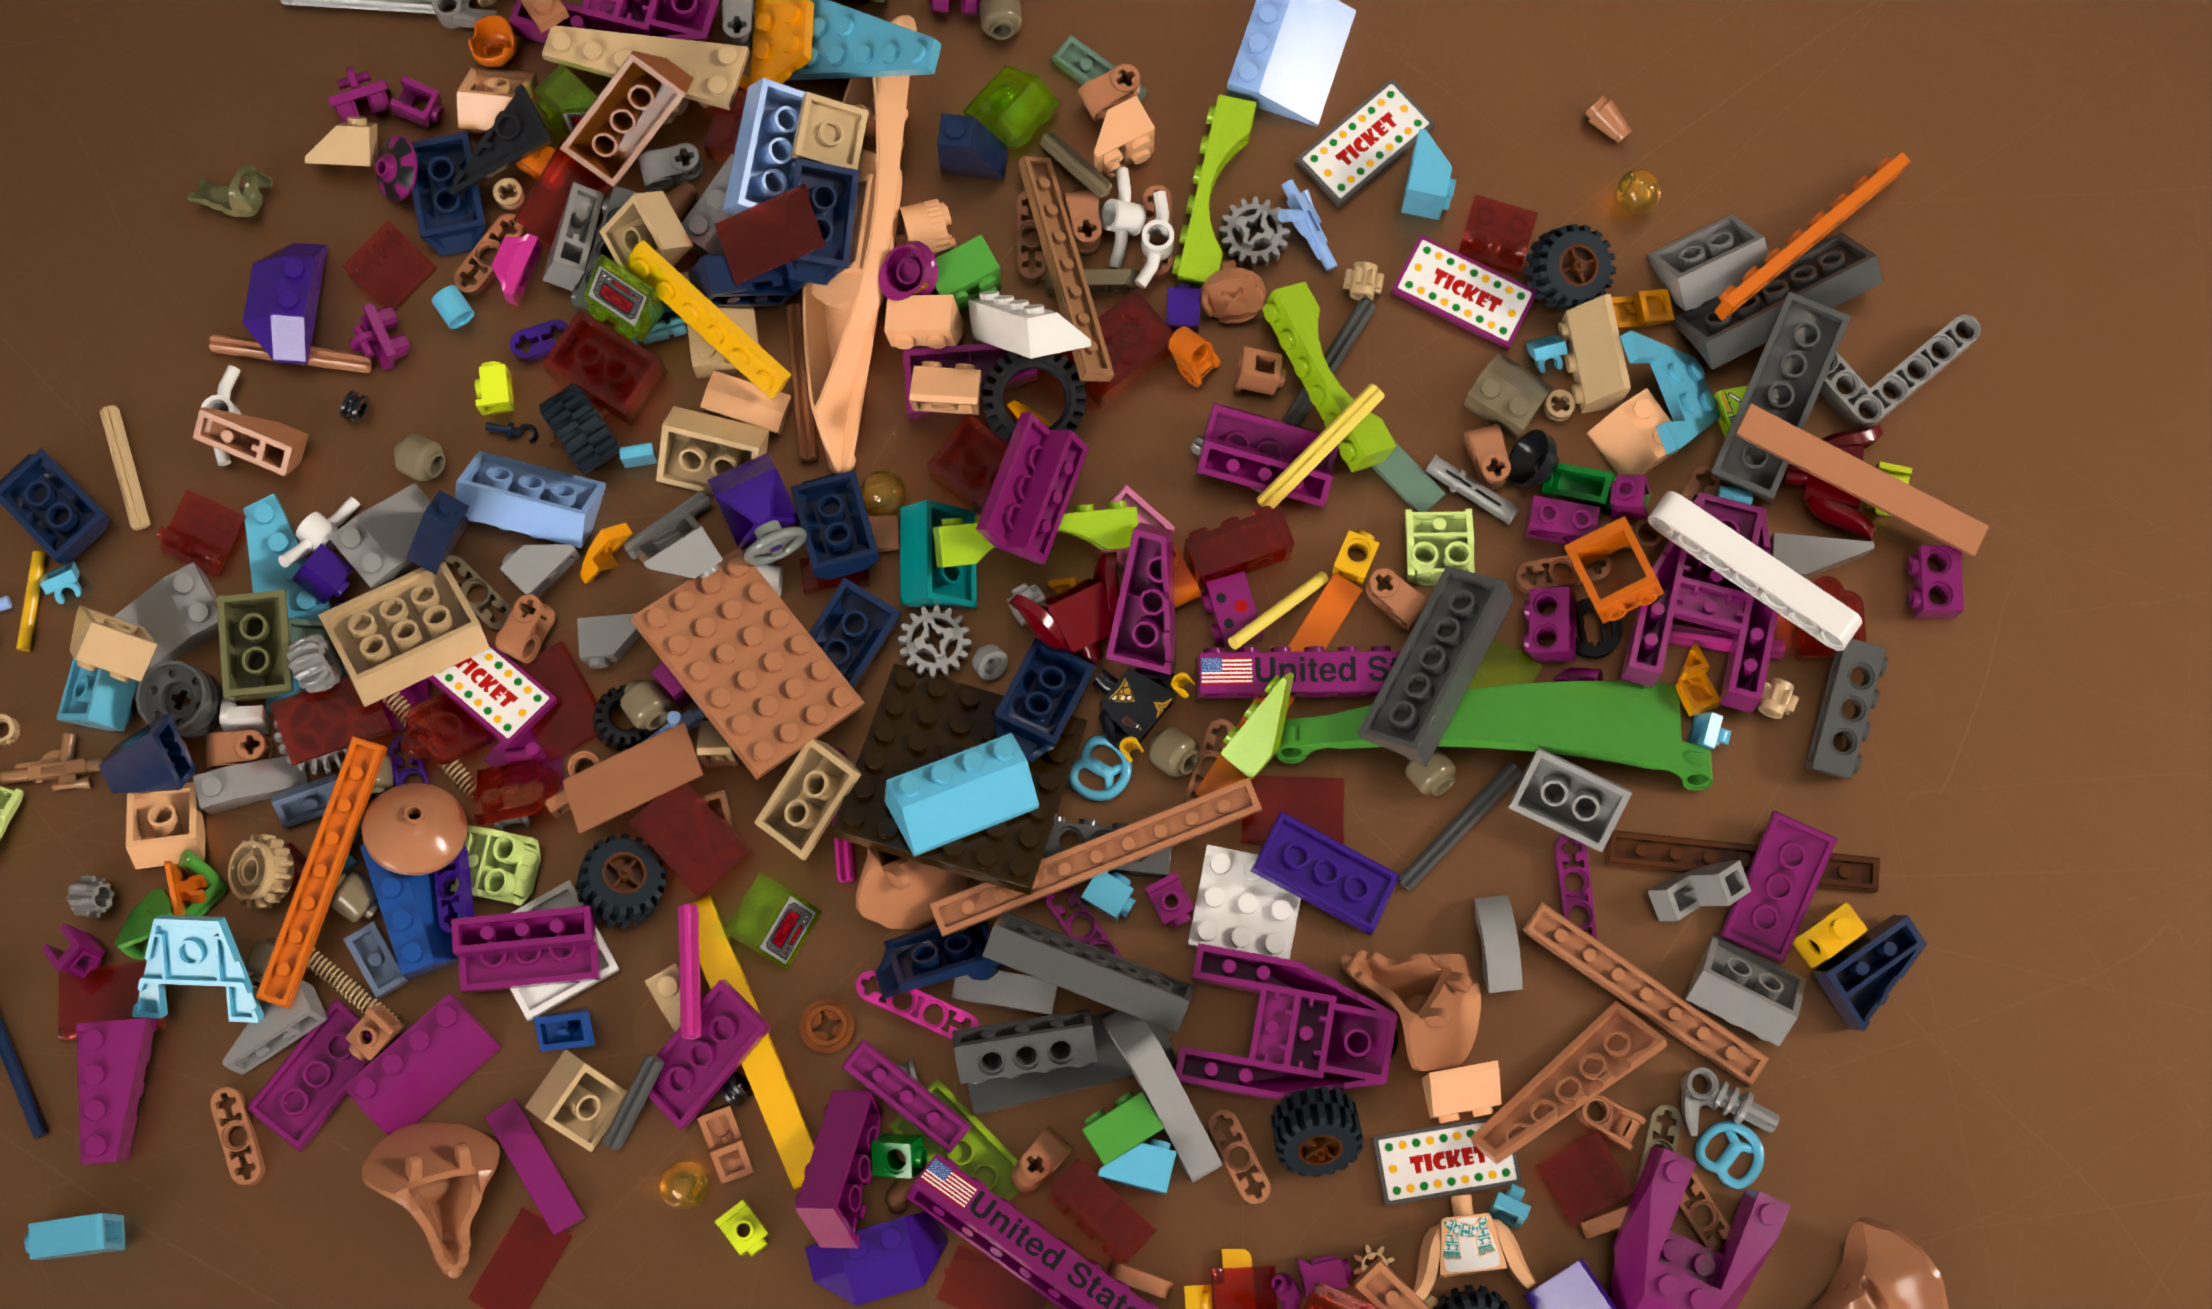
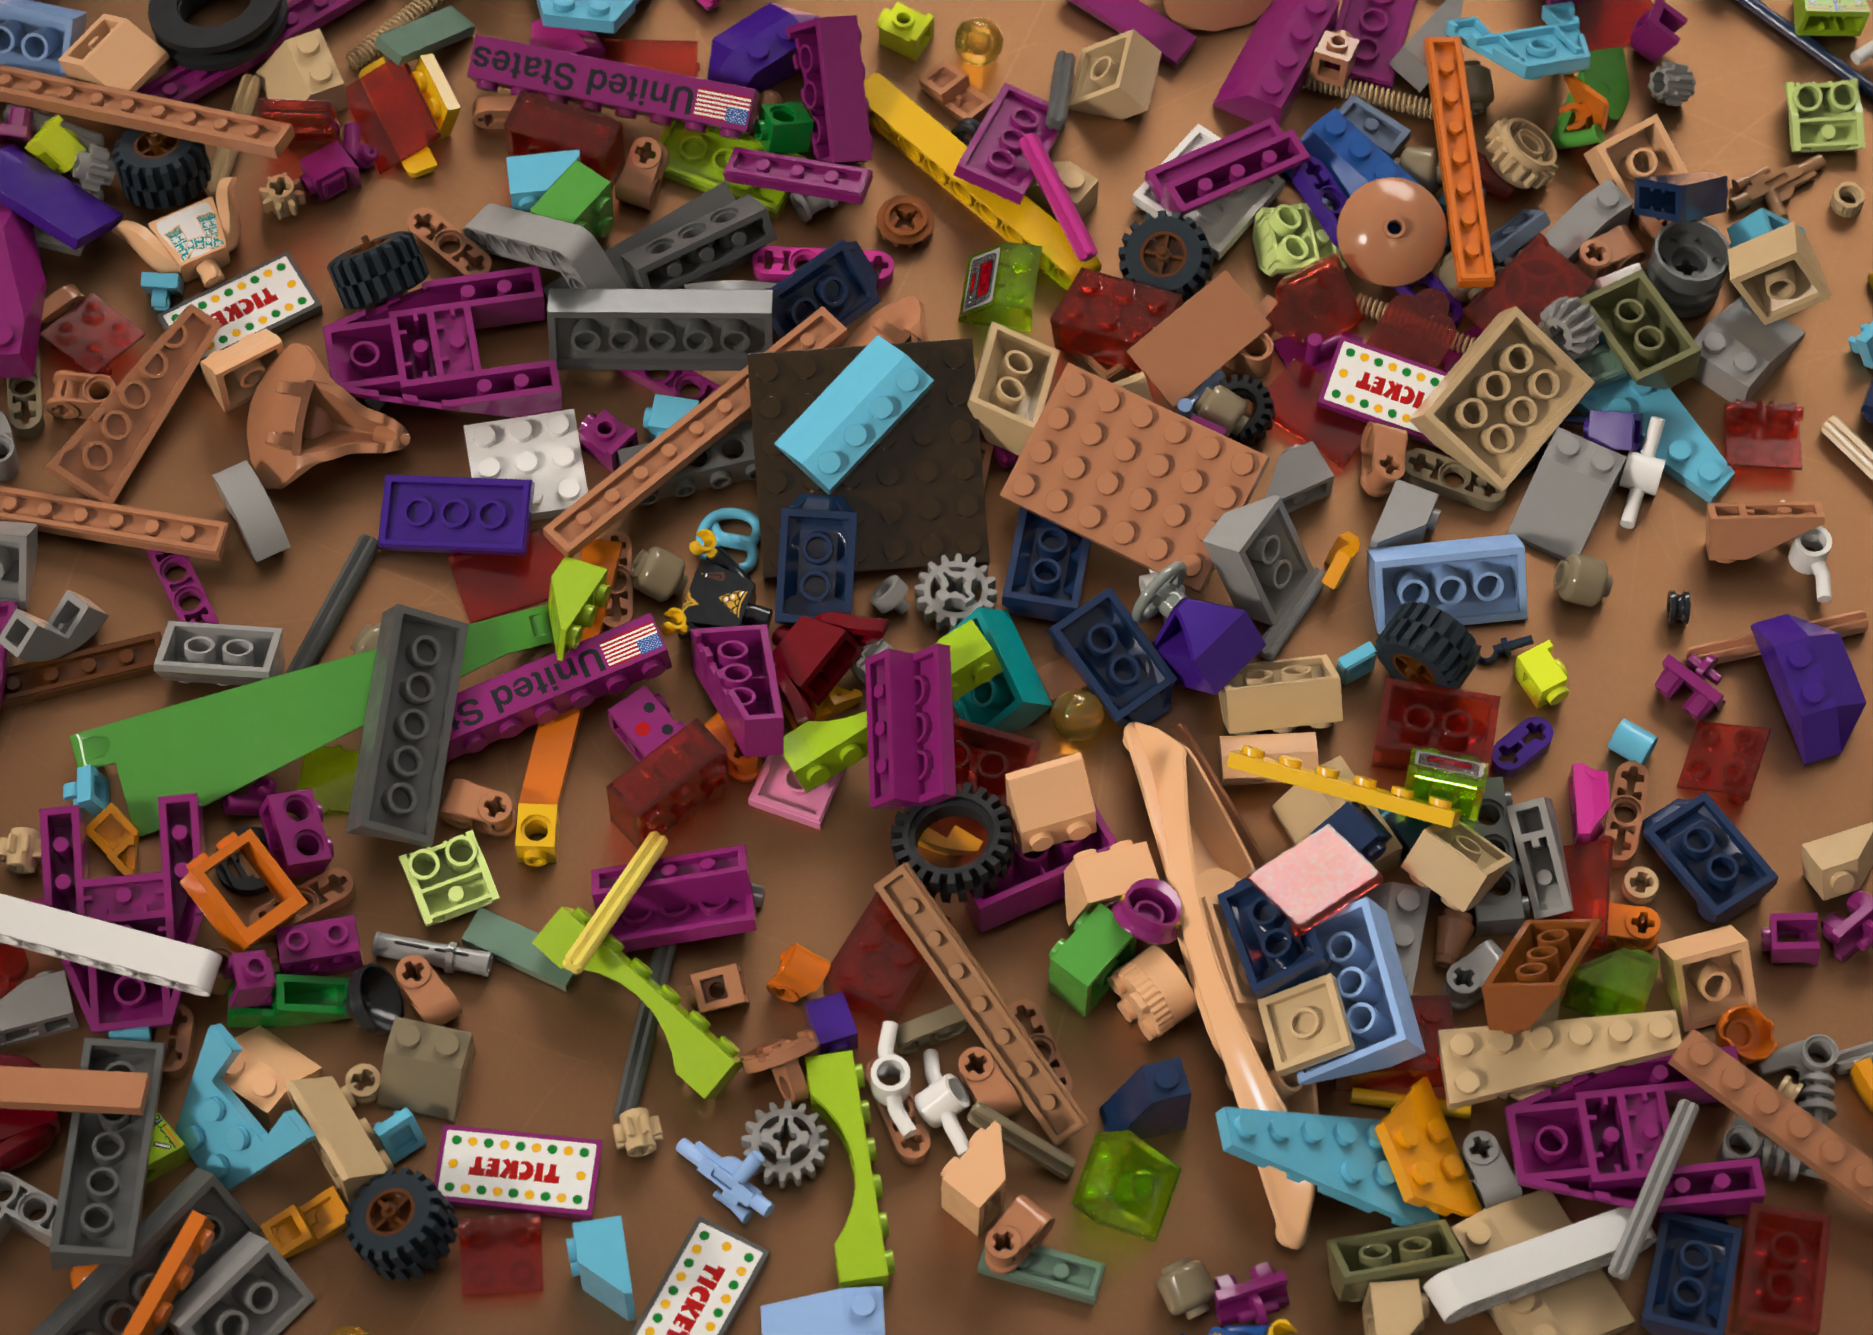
camera: 160 degrees right, 15 degrees down
dish [376,135,418,201] -> none
dark blue slope [406,490,470,575] -> none
black wing [448,84,554,197] -> none
blue slope [533,1006,595,1052] -> none
white slope [968,290,1091,359] -> none
light yellow bar [1228,571,1329,650] -> none

